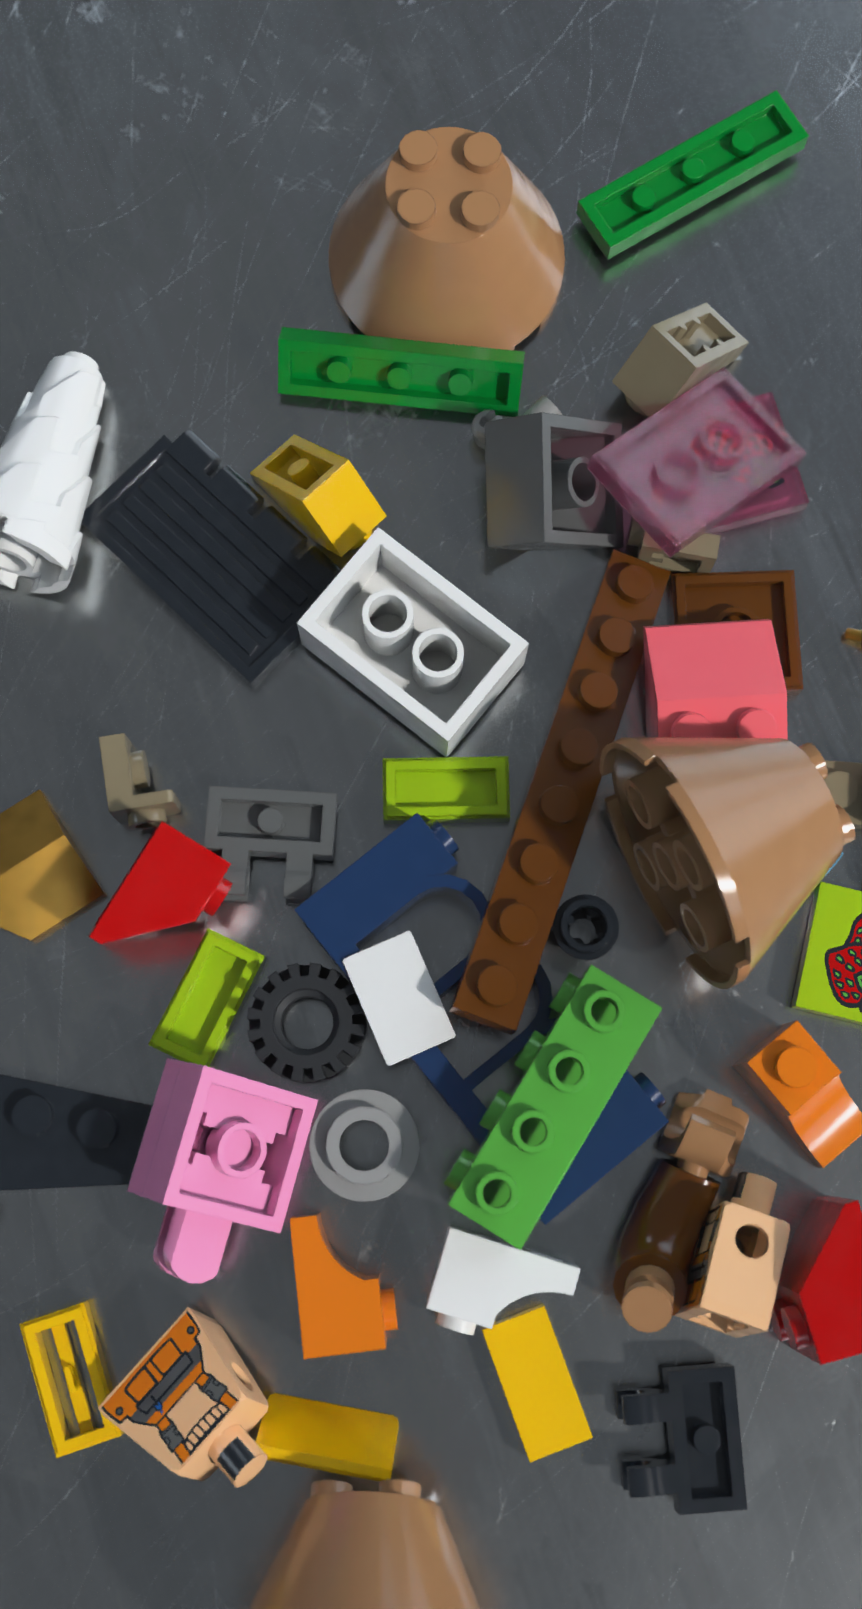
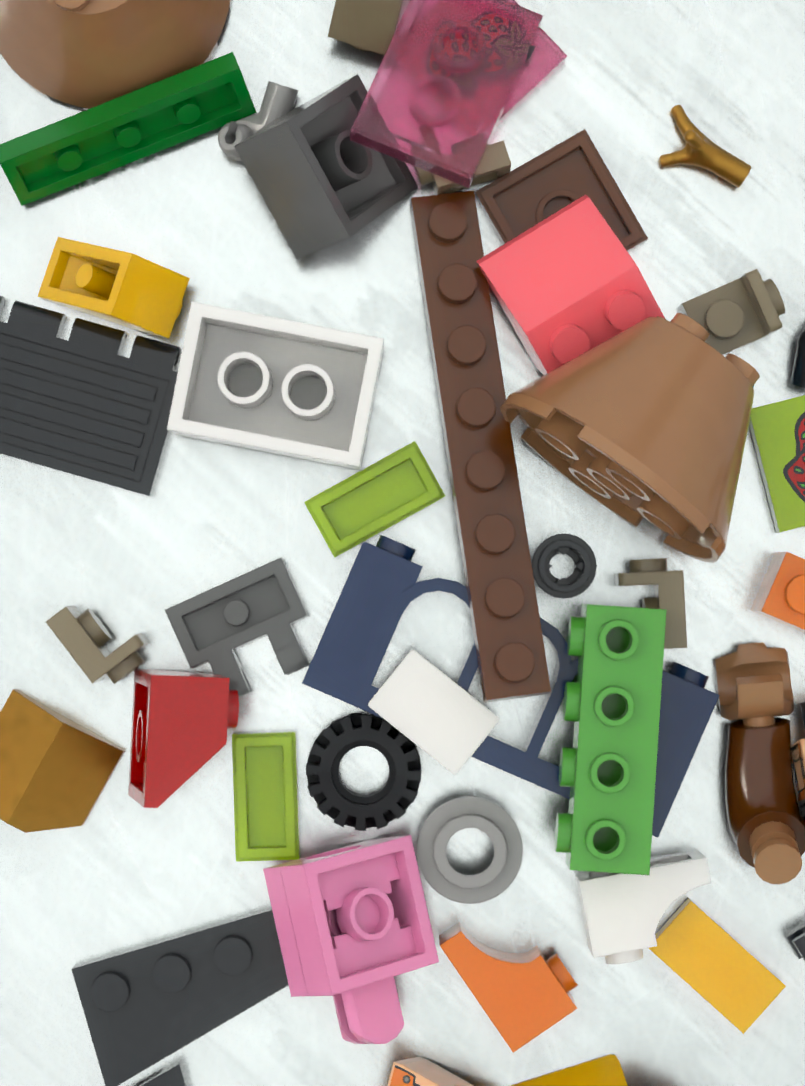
camera: 25 degrees left, 10 degrees up
none -> dark tan bracket [615,558,687,649]

